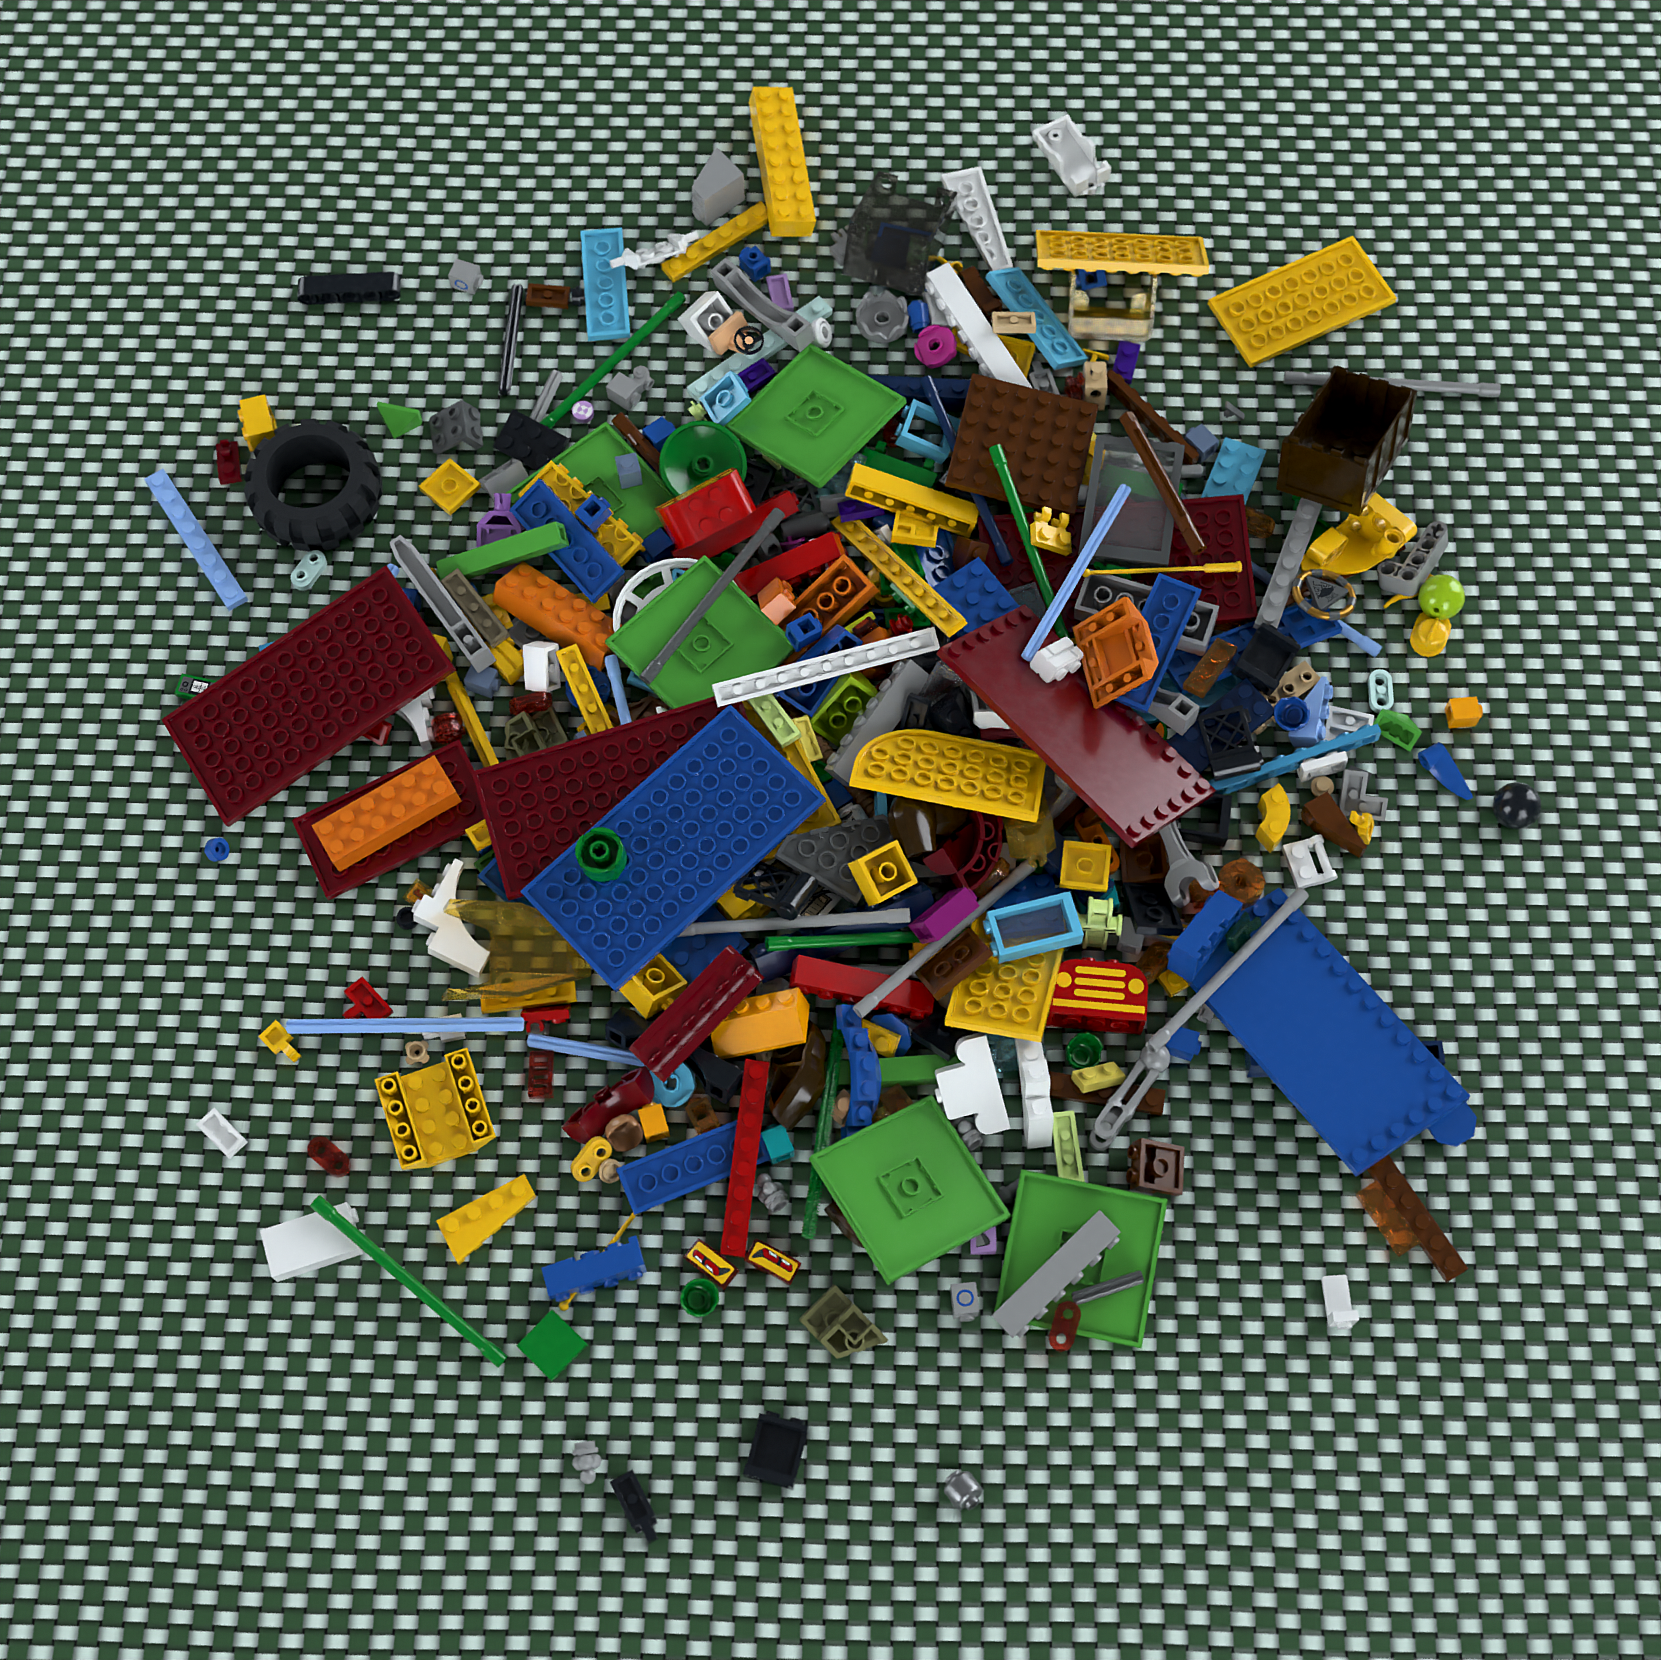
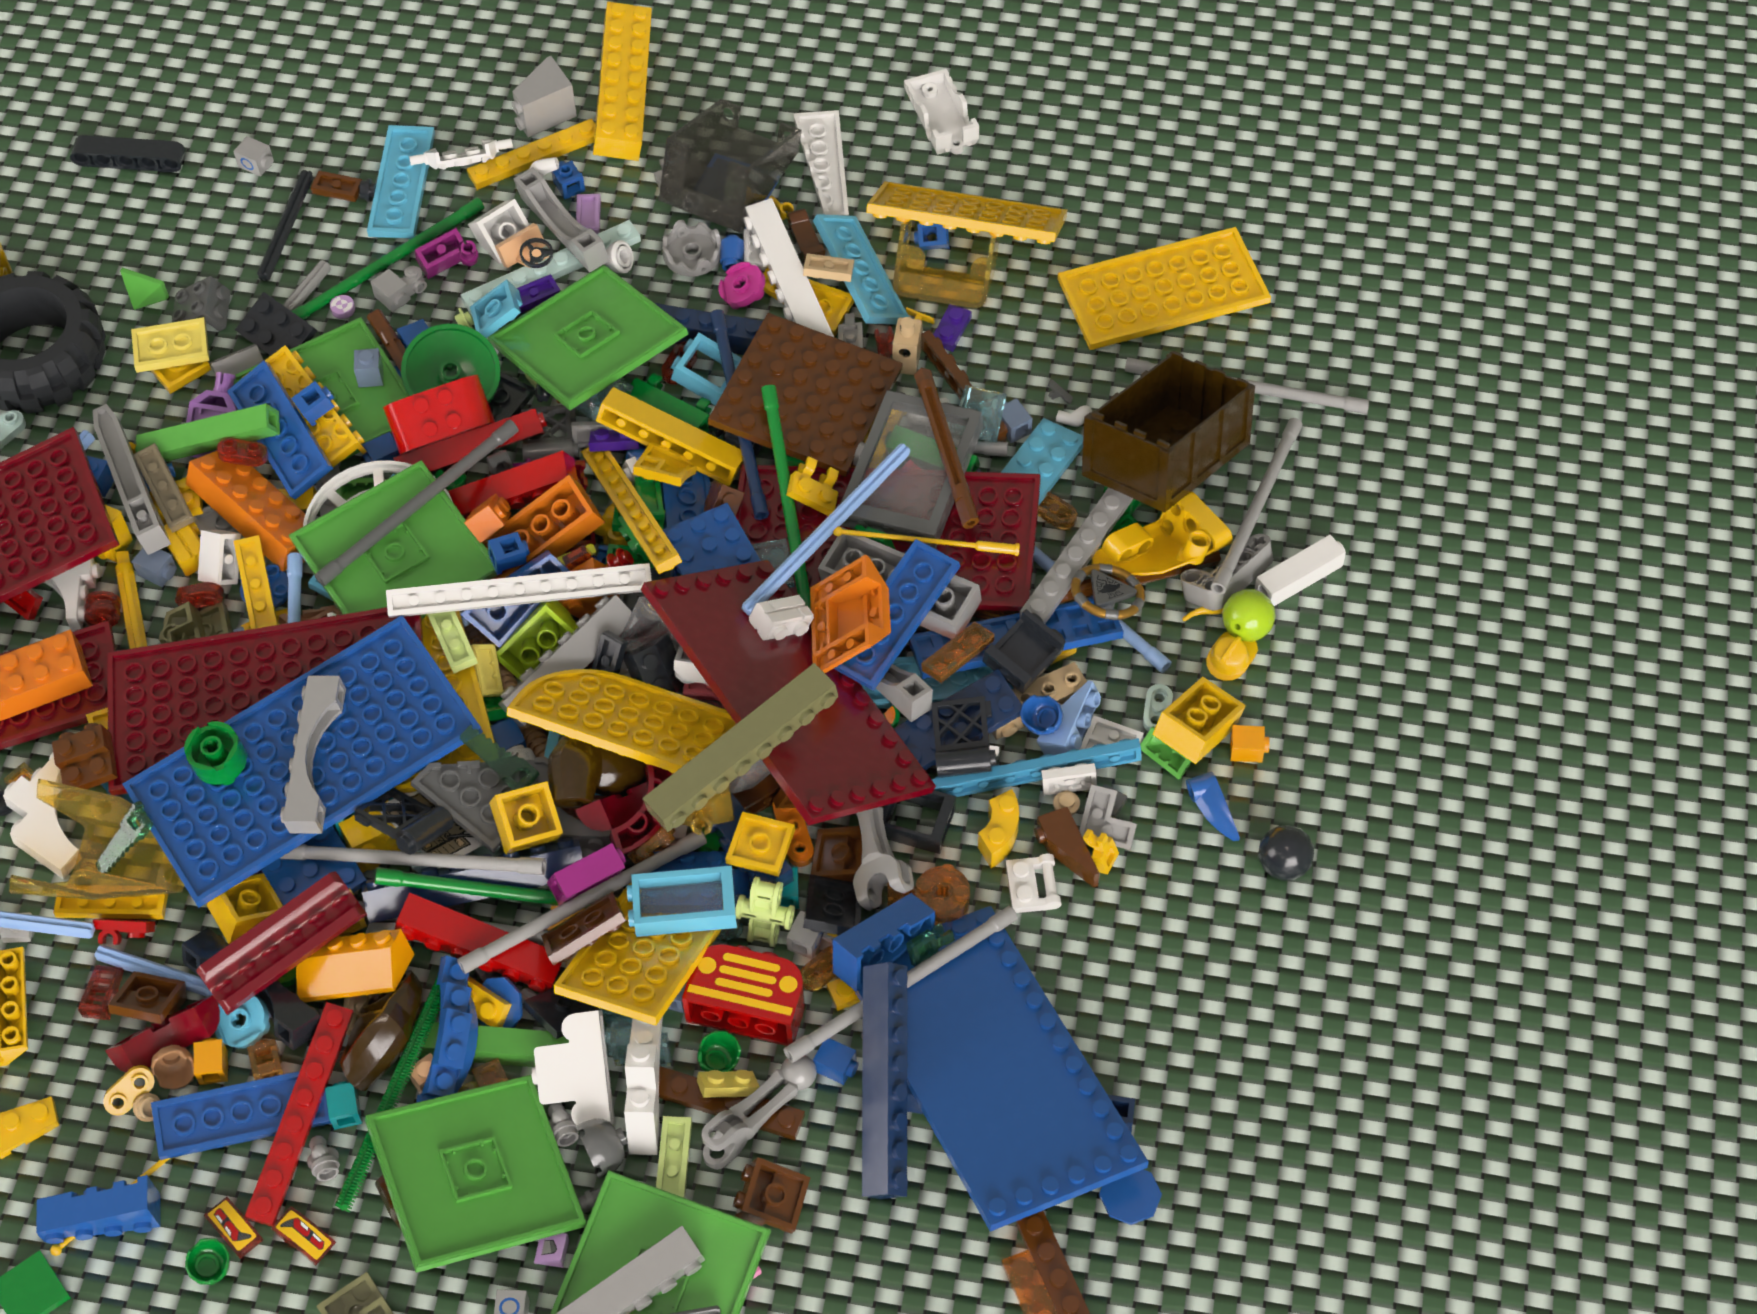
camera: 10 degrees right, 10 degrees down
none -> reddish brown plate [52,723,118,796]
none -> clear green piece [96,801,154,877]
none -> reddish brown plate [108,971,187,1024]
none -> light yellow plate [131,317,210,373]
none -> clear red plate [217,438,268,467]
none -> light grey arch [280,676,346,834]
none -> magenta hinge [415,228,479,279]
none -> clear green piece [460,725,540,790]
none -> white arm [529,157,559,177]
none -> dark grey cylinder [576,1119,628,1179]
none -> olive brick [643,663,838,832]
none -> dark blue brick [862,962,908,1199]
none -> clear light blue slope [949,385,1007,443]
none -> white arm [1056,405,1092,427]
none -> yellow brick [1152,677,1246,764]
none -> light grey piece [1211,418,1302,594]
none -> white brick [1255,535,1346,606]

